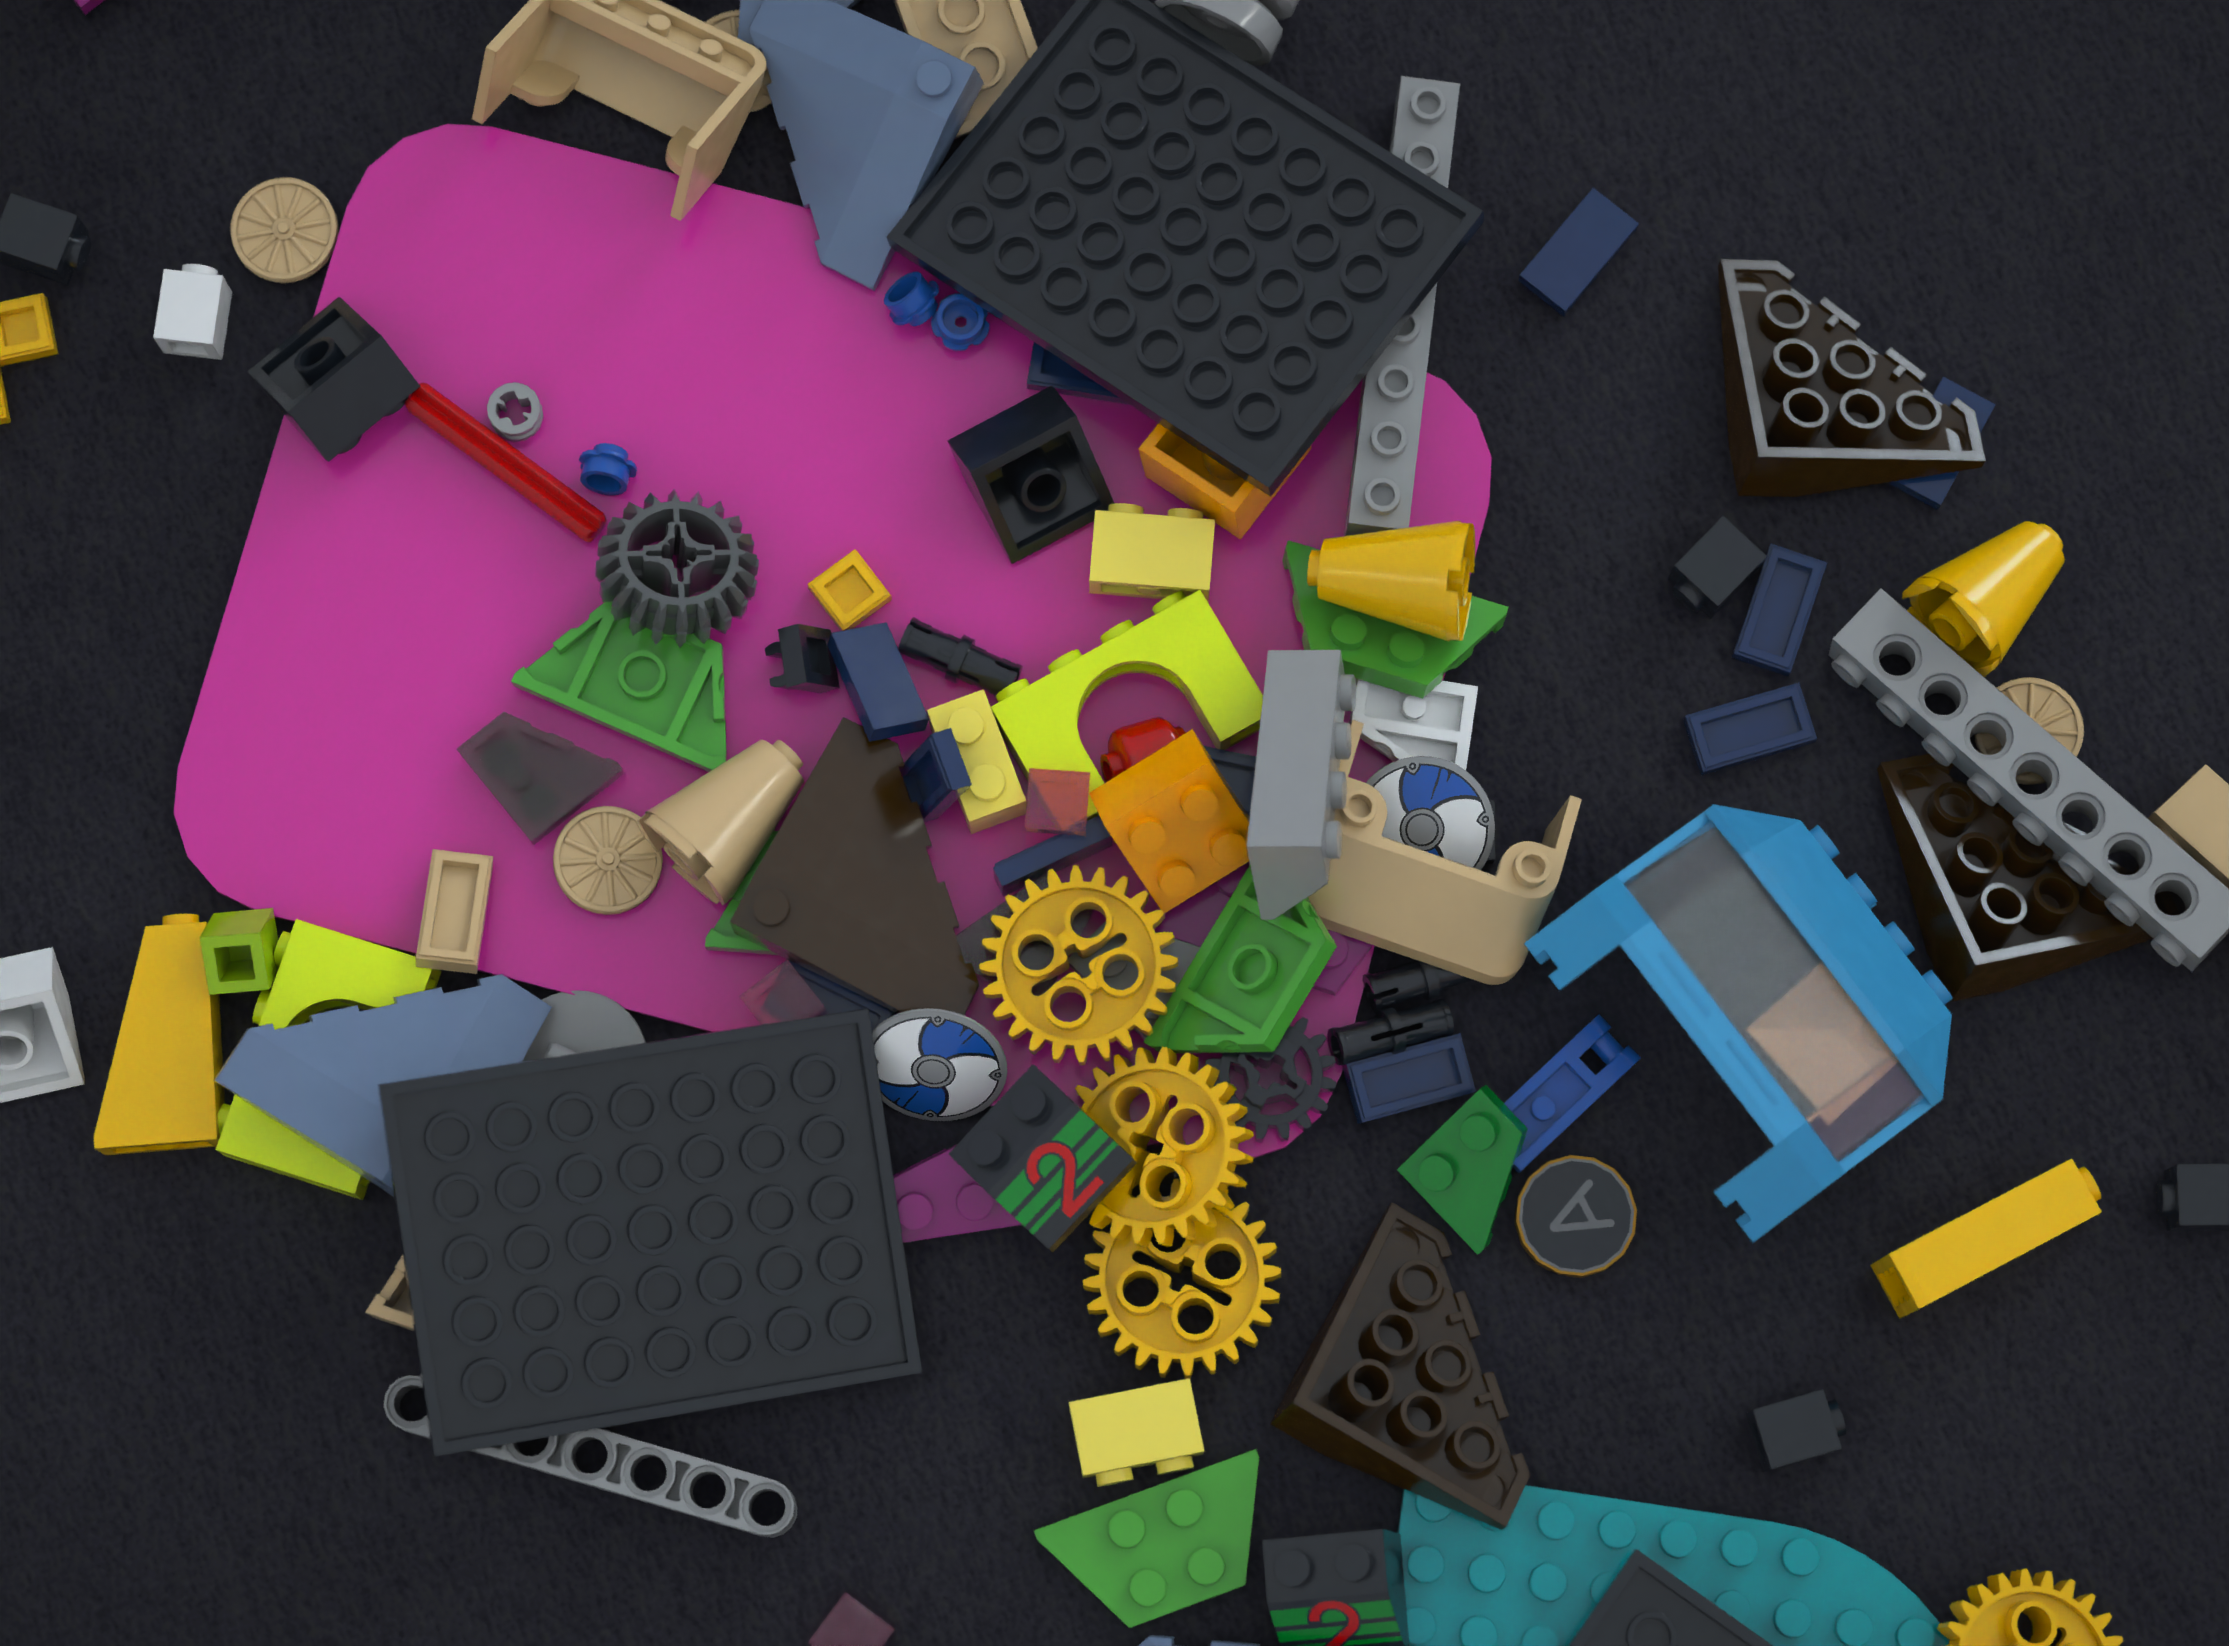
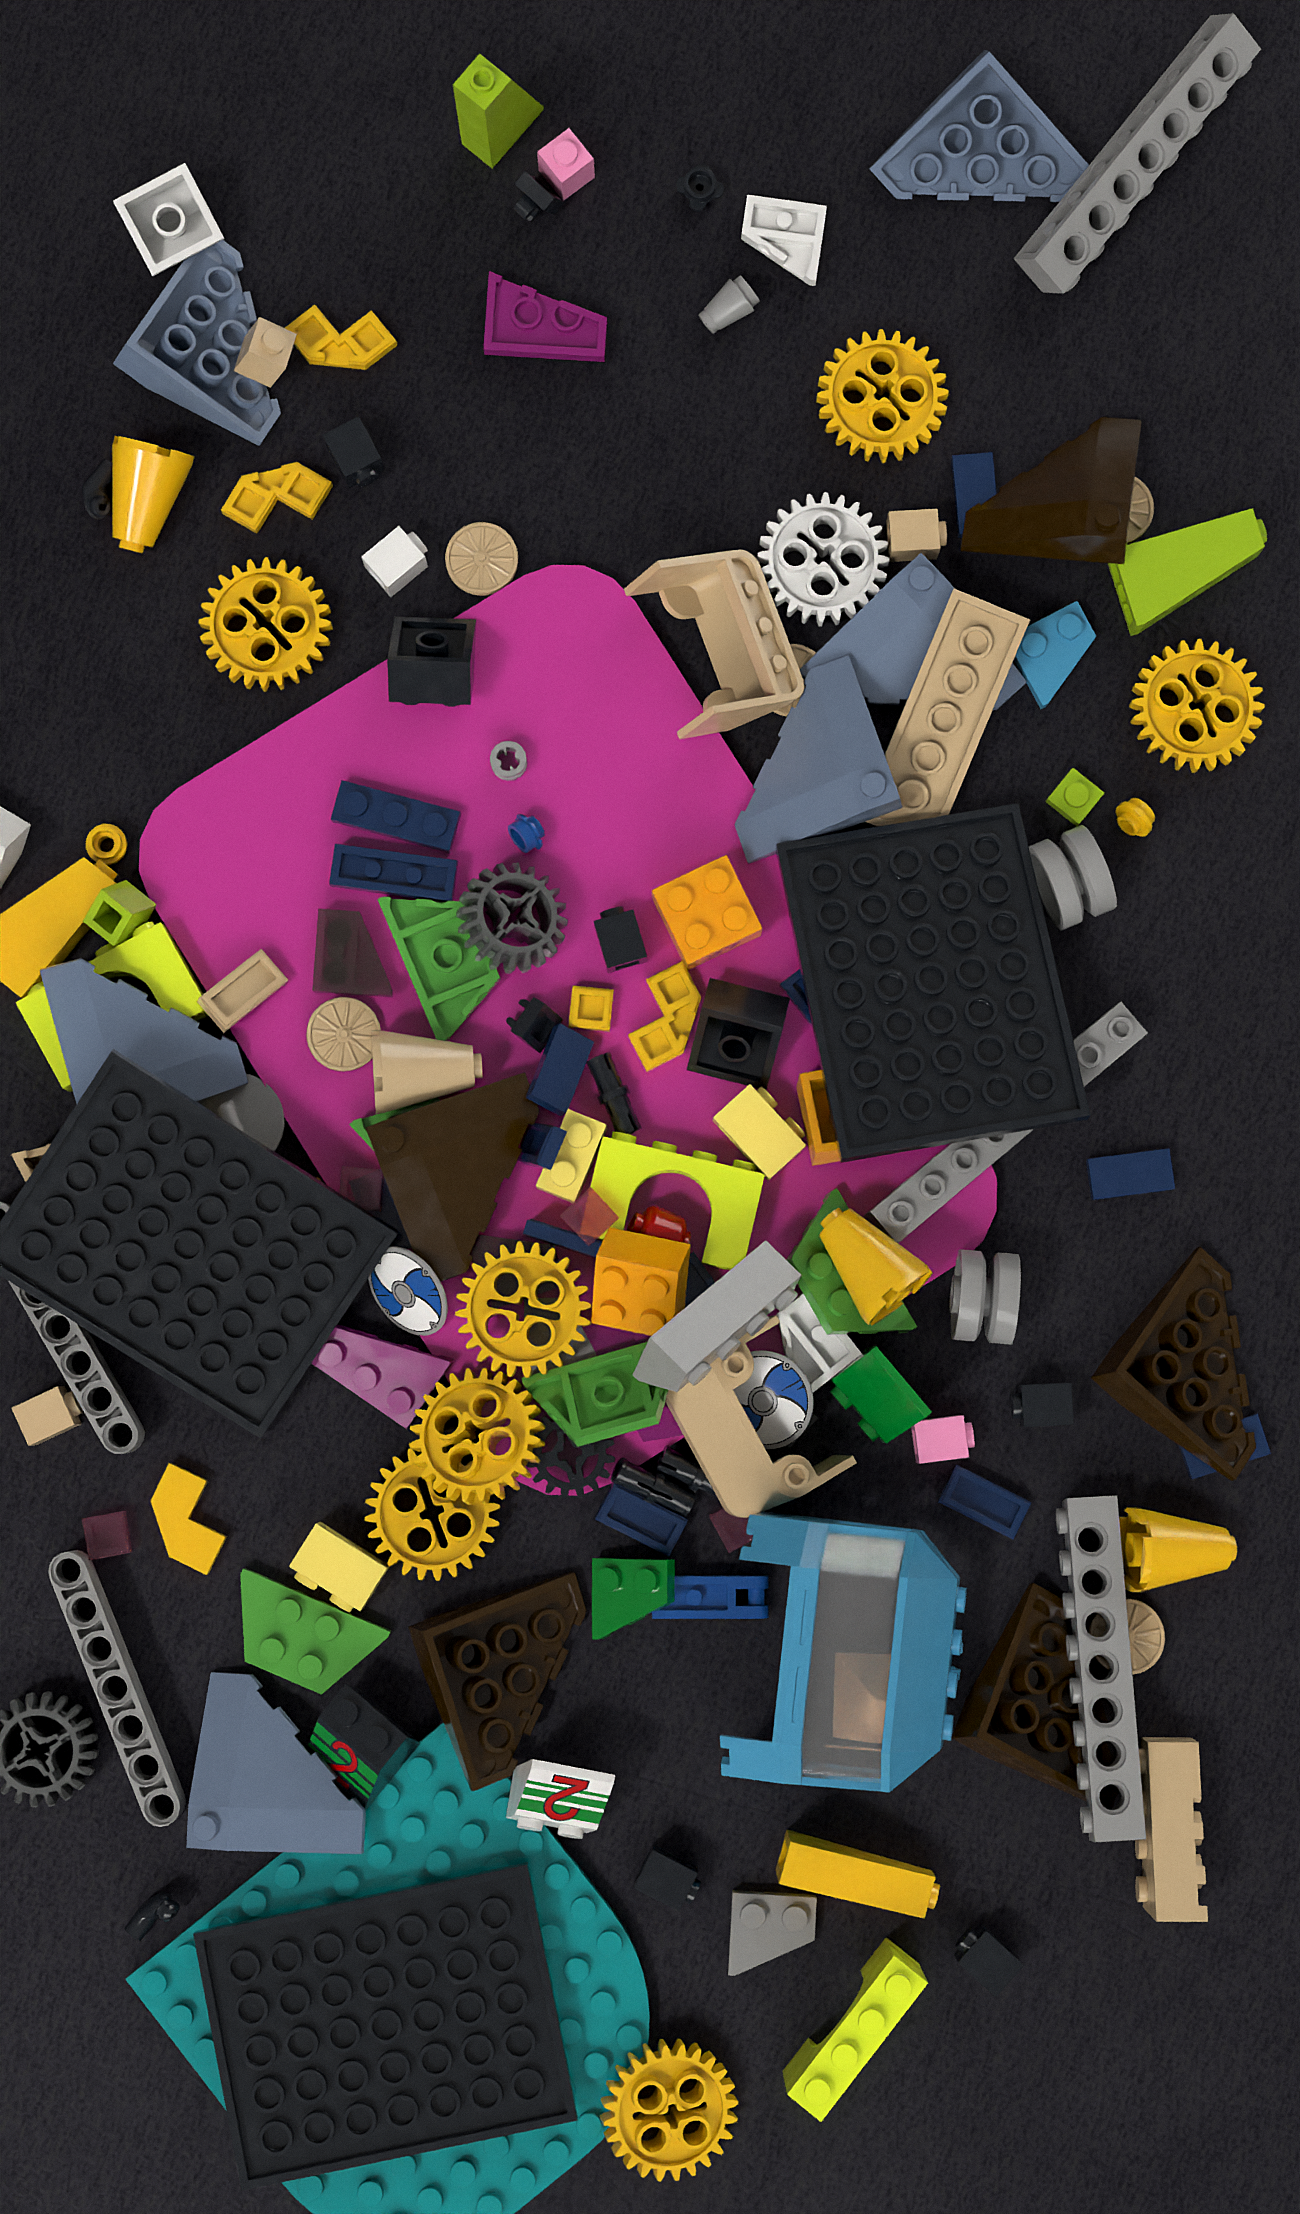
camera: 45 degrees right, 5 degrees up
red axle [405,382,607,542] -> none
blue plate [884,271,939,326] -> none
blue plate [931,293,990,351] -> none
black slope [949,1064,1137,1252] -> none
black tile [1514,1155,1637,1278] -> none
dark blue tile [1731,544,1827,677] -> none
none -> tan brick [12,1386,83,1446]
none -> yellow plate [86,824,127,865]
none -> yellow tile [151,1463,227,1575]
none -> yellow gear [199,557,333,691]
none -> dark blue plate [329,844,458,902]
none -> dark blue plate [331,780,461,853]
none -> white slope [506,1759,615,1839]
none -> black brick [594,906,647,973]
none -> yellow tile [628,961,701,1072]
none -> light orange brick [652,855,762,970]
none -> clear pink tile [709,1508,753,1553]
none -> light grey wing [728,1890,817,1976]
none -> neon yellow arch [783,1937,928,2122]
none -> green slope [830,1346,932,1444]
none -> bright pink brick [911,1415,975,1464]
none -> light grey wheel [950,1249,1021,1345]

